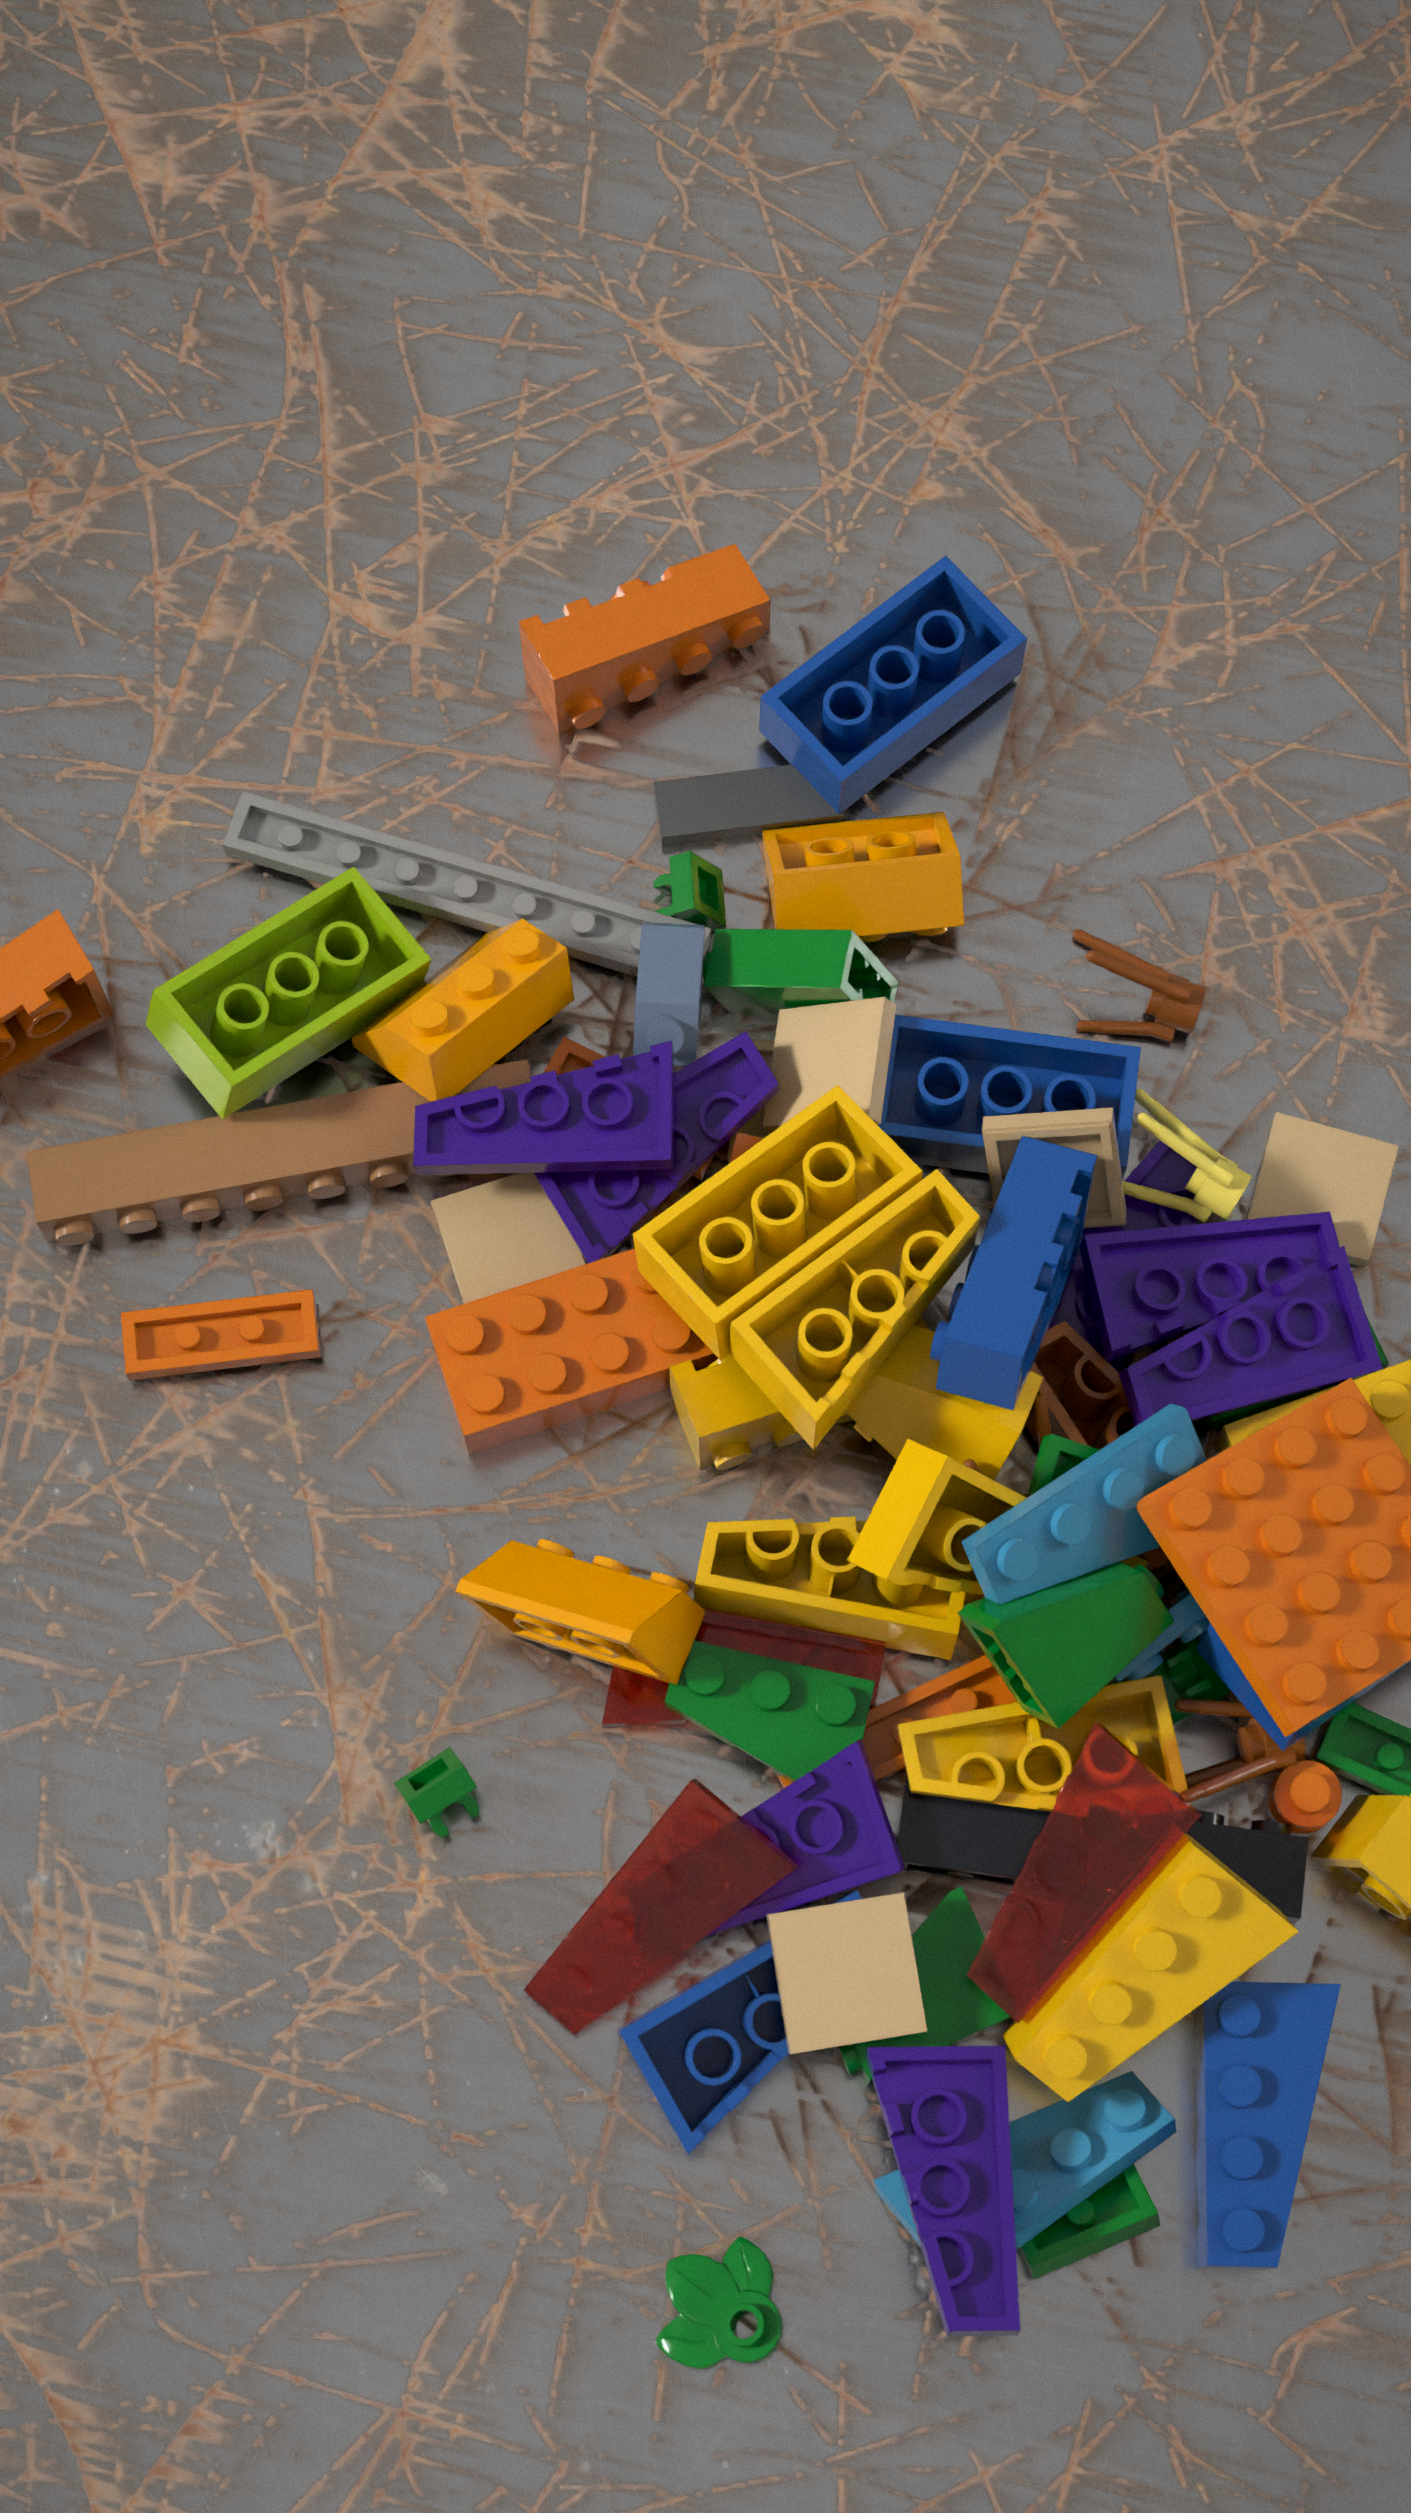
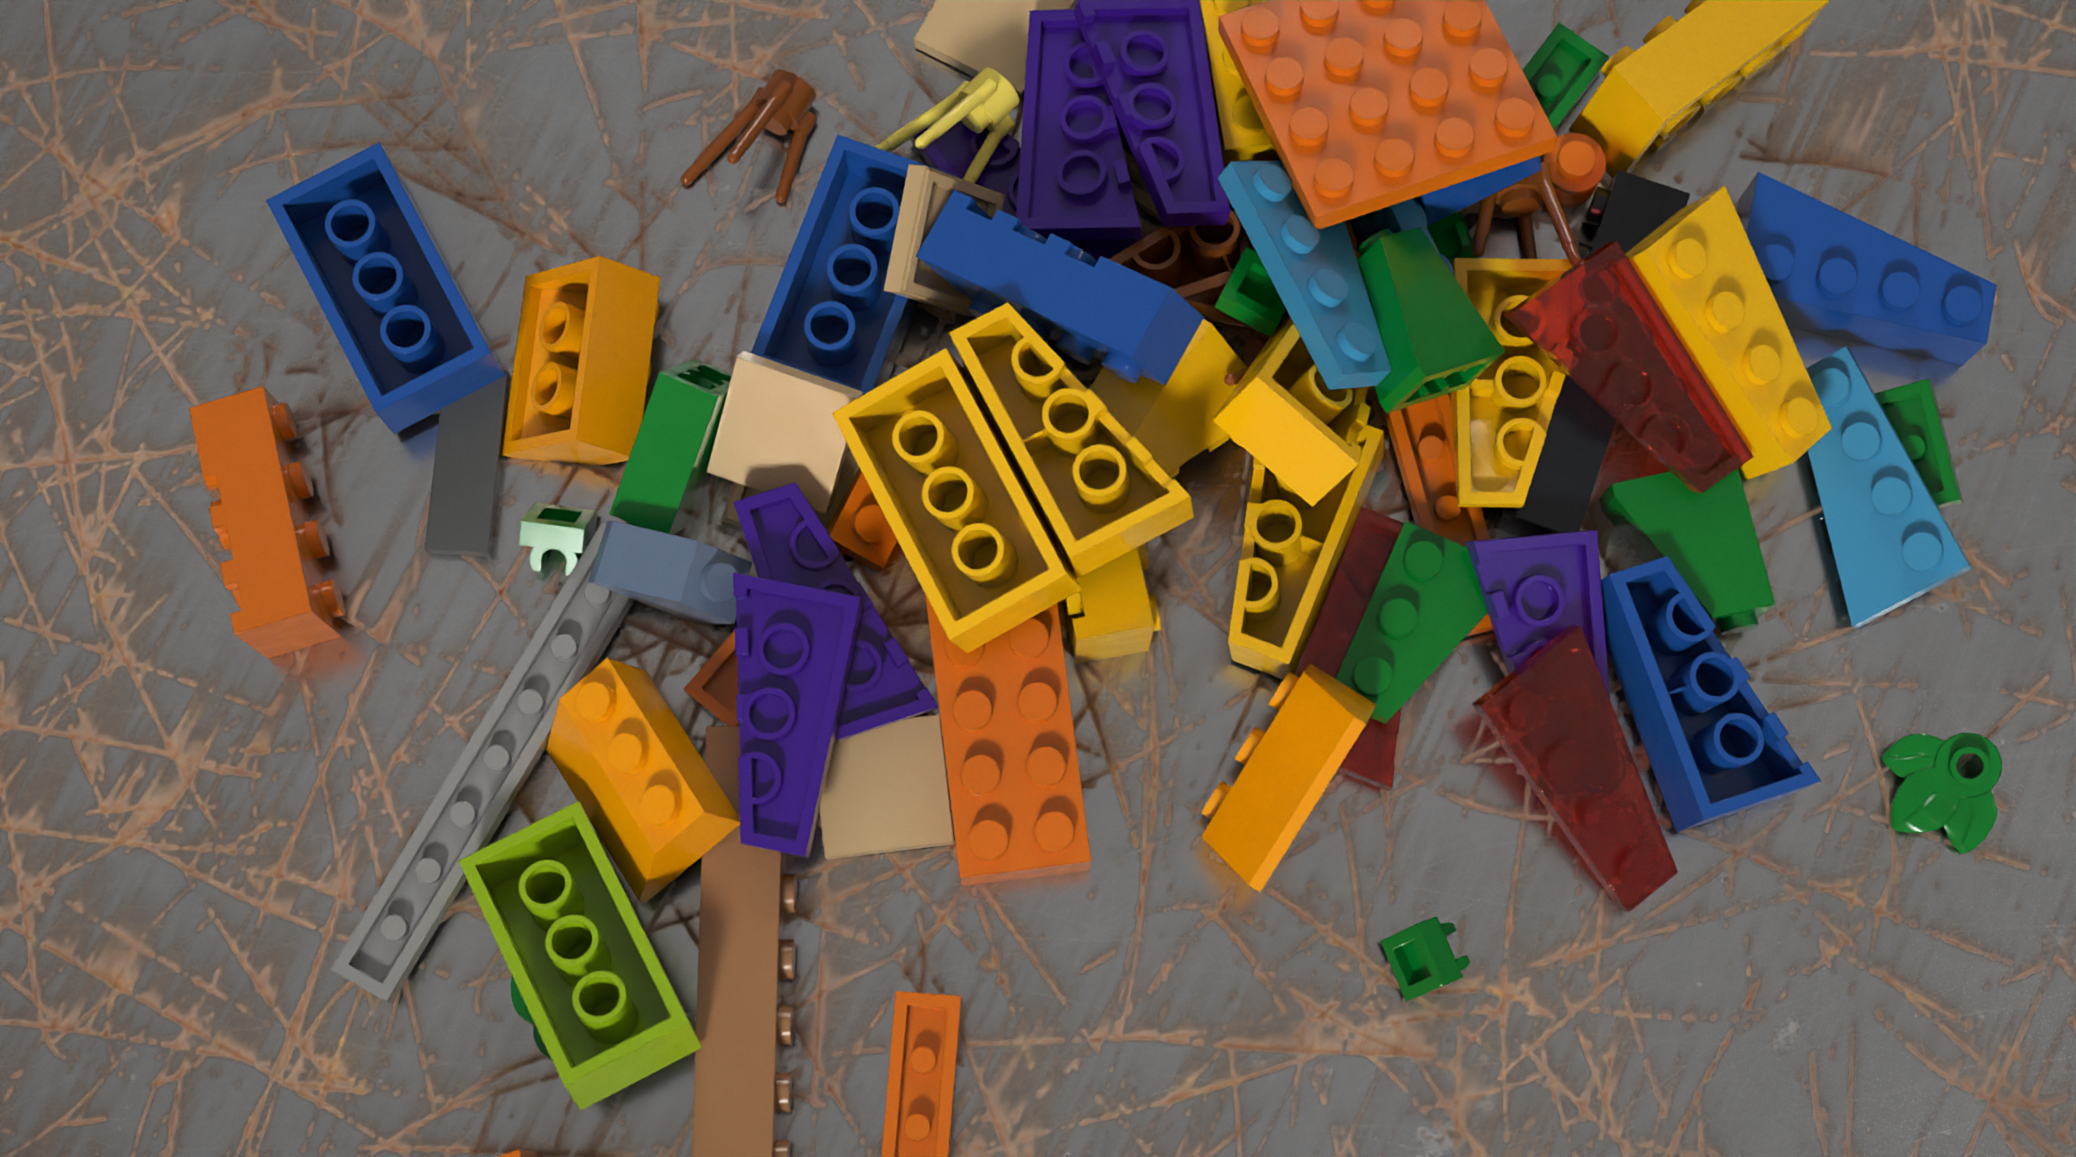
camera: 80 degrees left, 5 degrees up
tan tile [767,1892,927,2054] -> none
dark purple wing [865,2046,1021,2337] -> none

